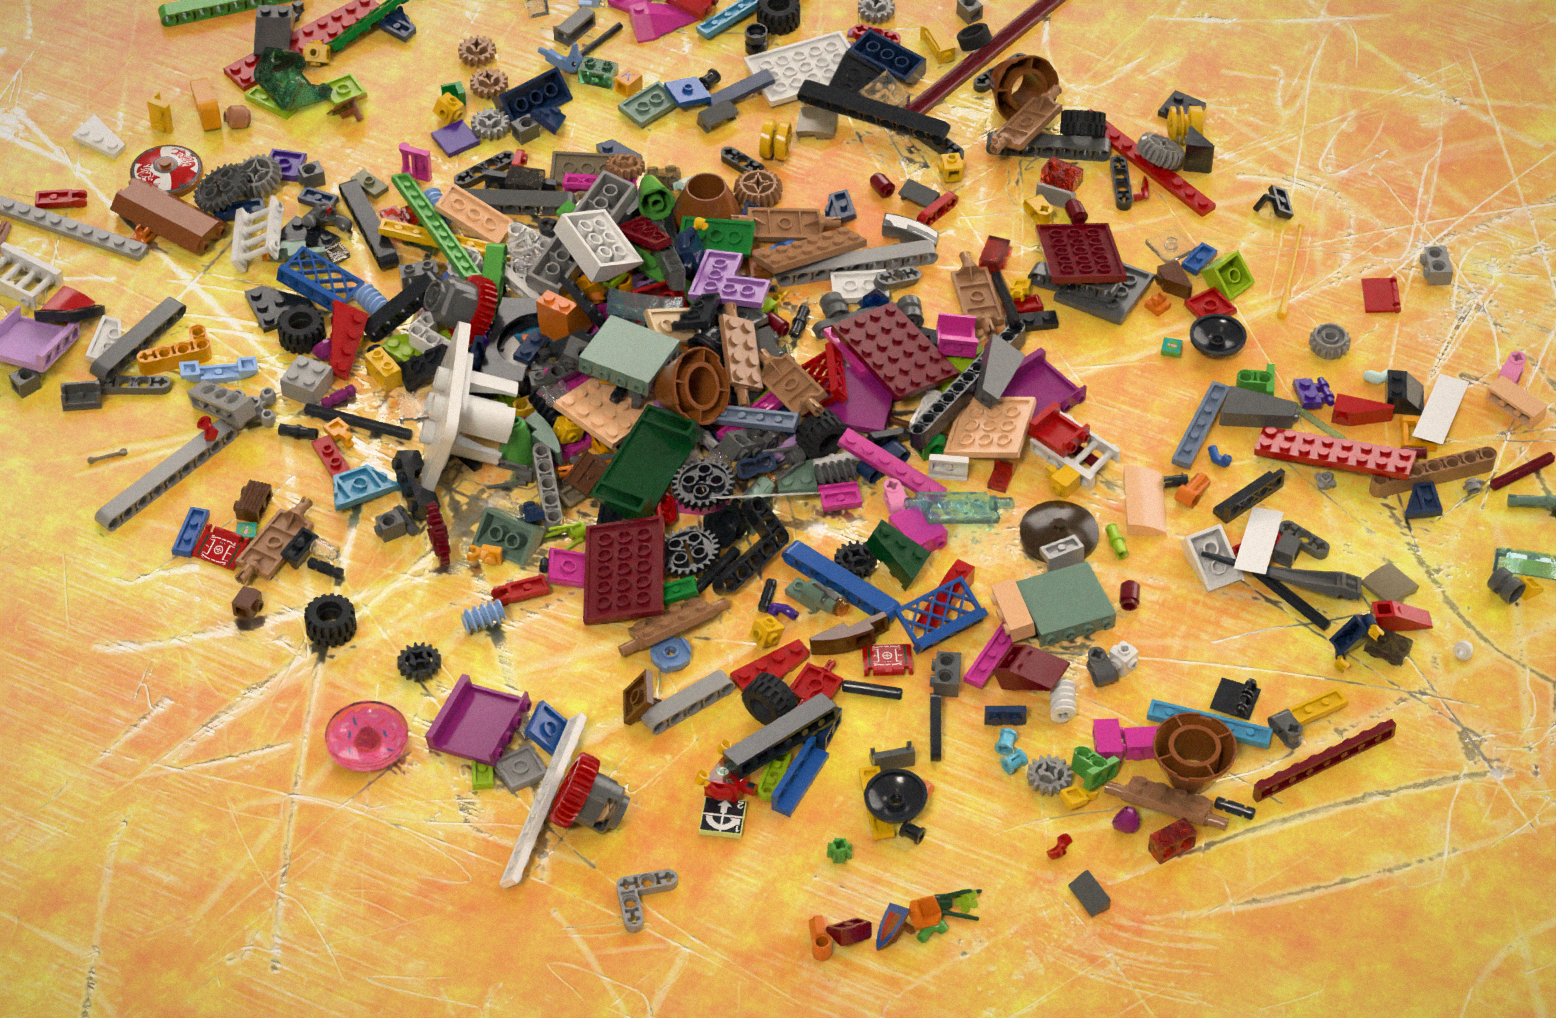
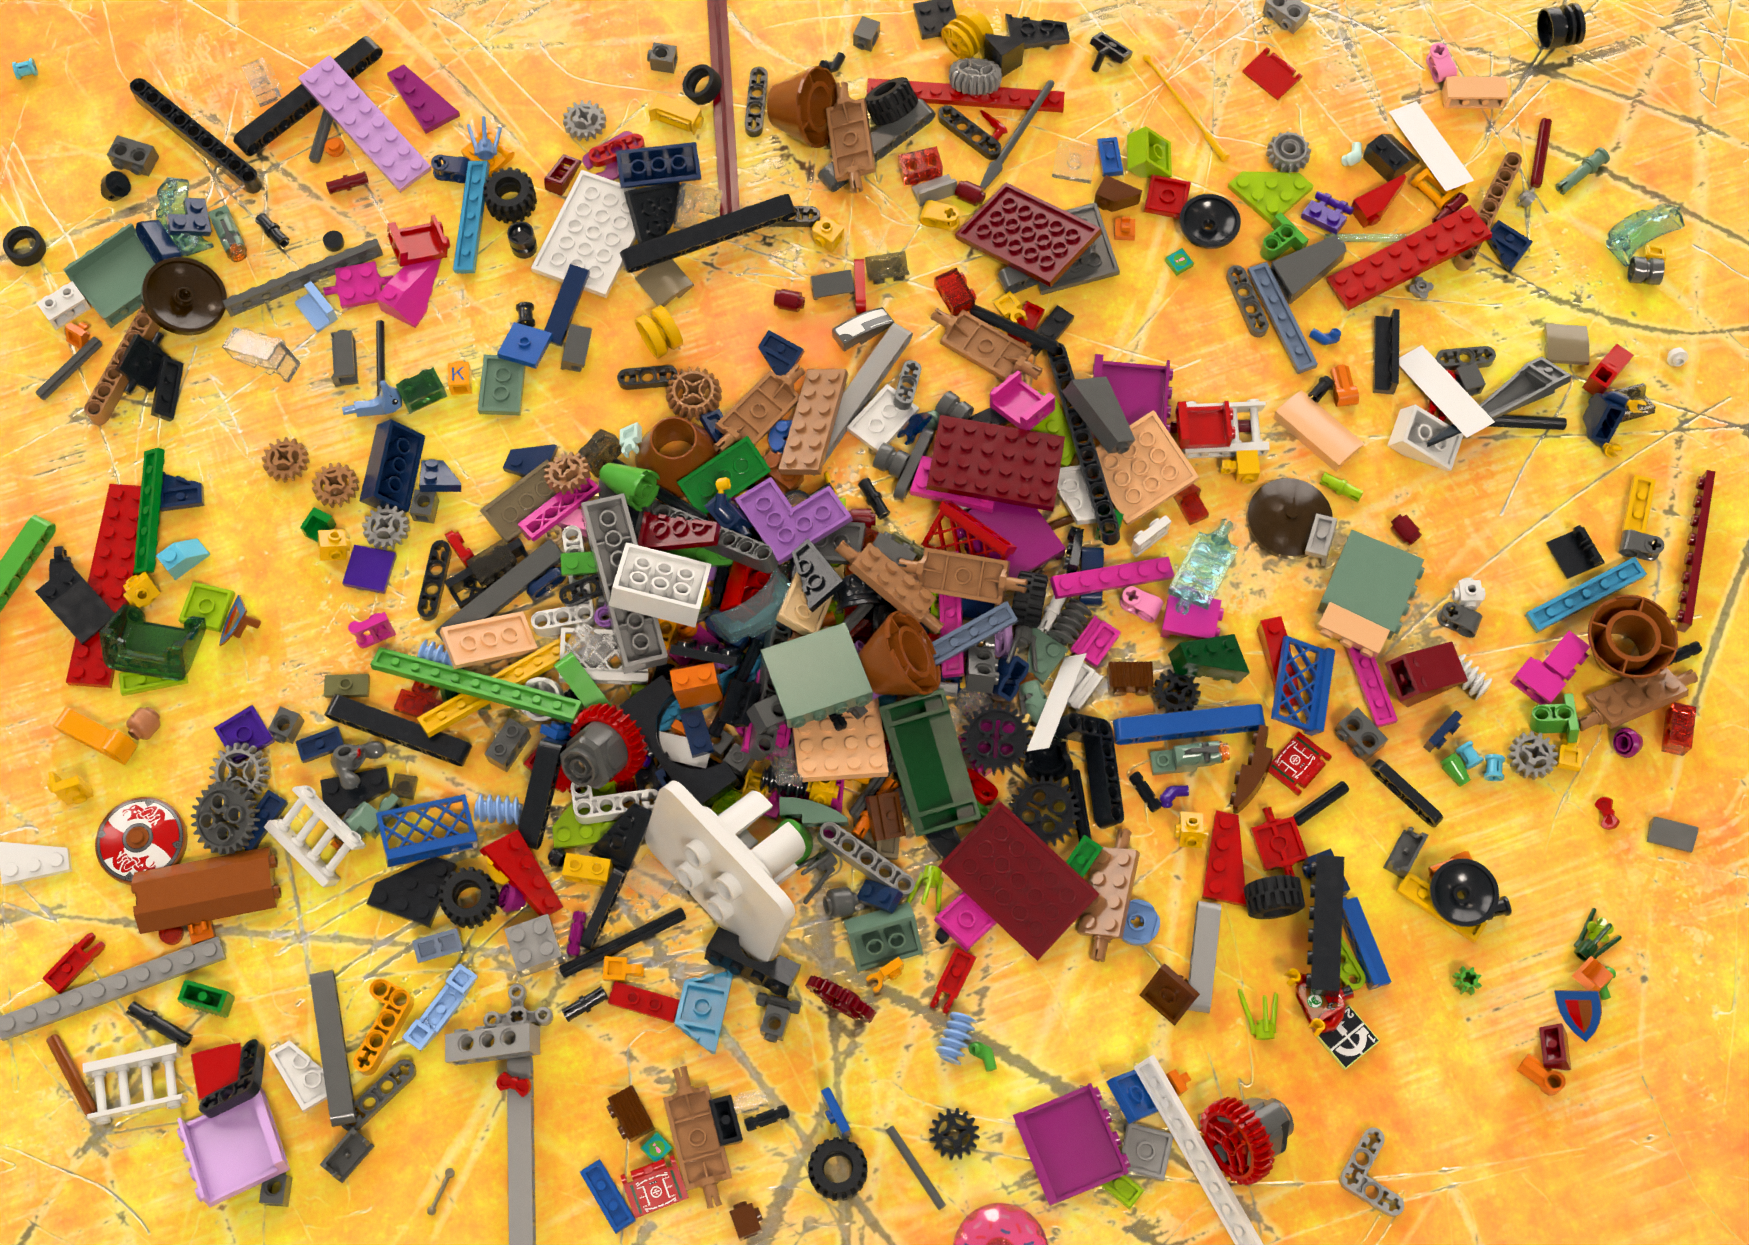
camera: 45 degrees left, 20 degrees up
none -> black pin [126,1001,193,1048]
none -> medium azure slope [156,538,210,580]
none -> clear red tile [159,926,184,945]
none -> green brick [177,980,235,1018]
none -> sand blue hinge [412,928,464,963]
none -> dark blue plate [527,567,566,601]
none -> dark red slope [544,154,581,196]
none -> black beam [580,866,628,950]
none -> black arm [819,52,846,73]
none -> blue plate [821,1087,851,1139]
none -> dark grey head [823,886,858,918]
none -> brick [853,16,880,52]
none -> clear smoke bracket [865,251,910,285]
none -> dark grey bar [886,1126,946,1210]
none -> bright green arm [969,1041,997,1072]
none -> dark grey piece [980,80,1055,190]
none -> black wing [1005,13,1070,49]
none -> white plate [1067,662,1104,712]
none -> reddish brown brick [1107,661,1154,696]
none -> orange tile [1166,1069,1191,1097]
none -> dark grey beam [1226,265,1269,338]
none -> lime plate [1227,171,1314,225]
none -> lime plant [1238,989,1278,1040]
none -> bright green cone [1440,752,1471,787]

